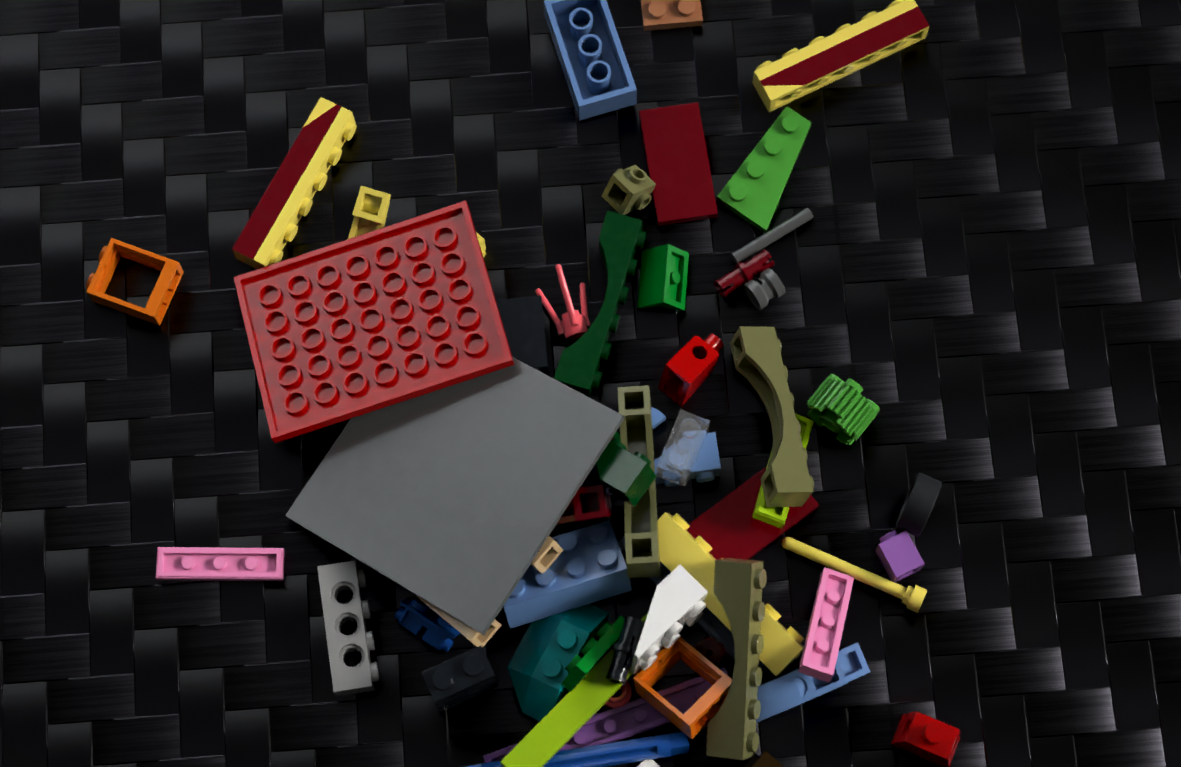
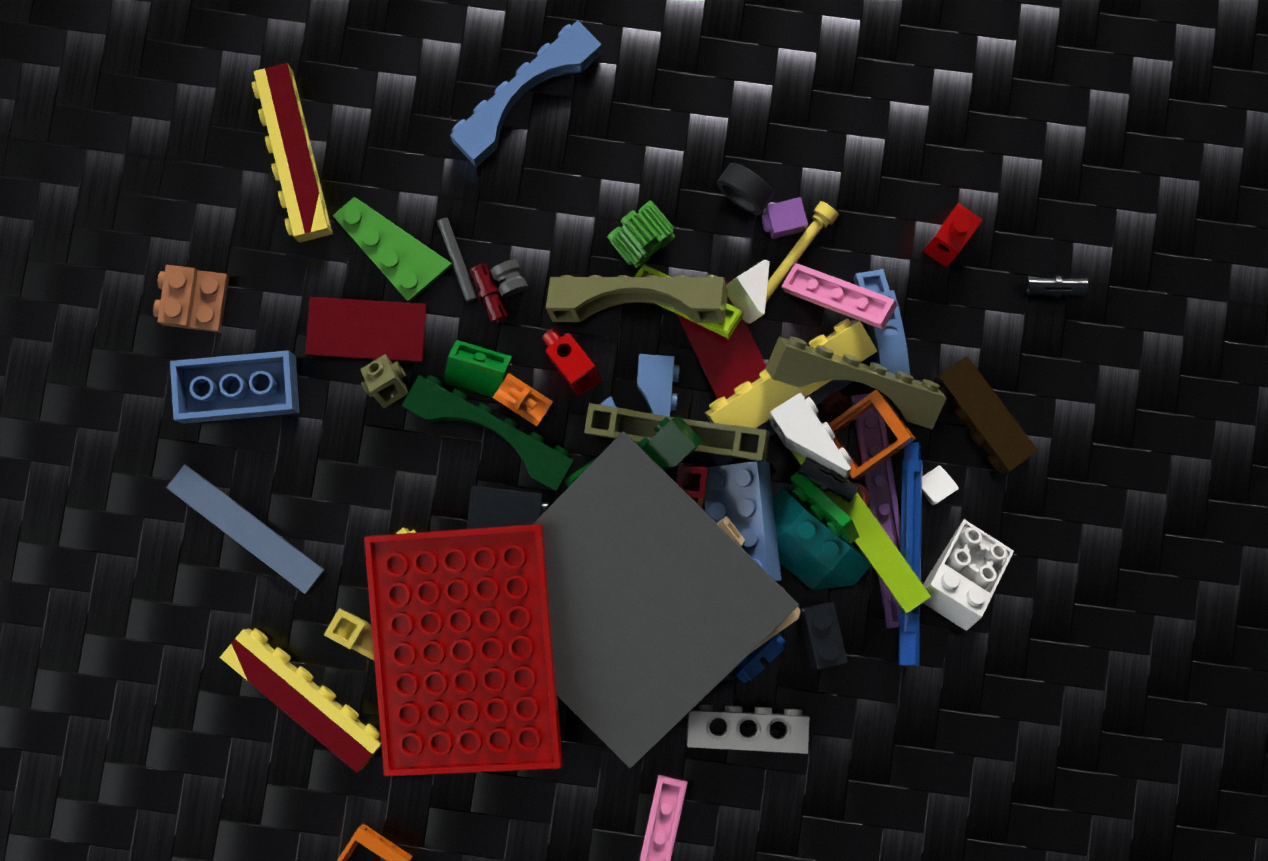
camera: 80 degrees left, 10 degrees up
coral plant [535,264,591,341] -> none
clear brick [656,409,710,487] -> none
none -> sand blue tile [166,464,325,594]
none -> medium blue arch [450,20,602,167]
none -> orange hips [493,373,553,427]
none -> white slope [726,260,770,324]

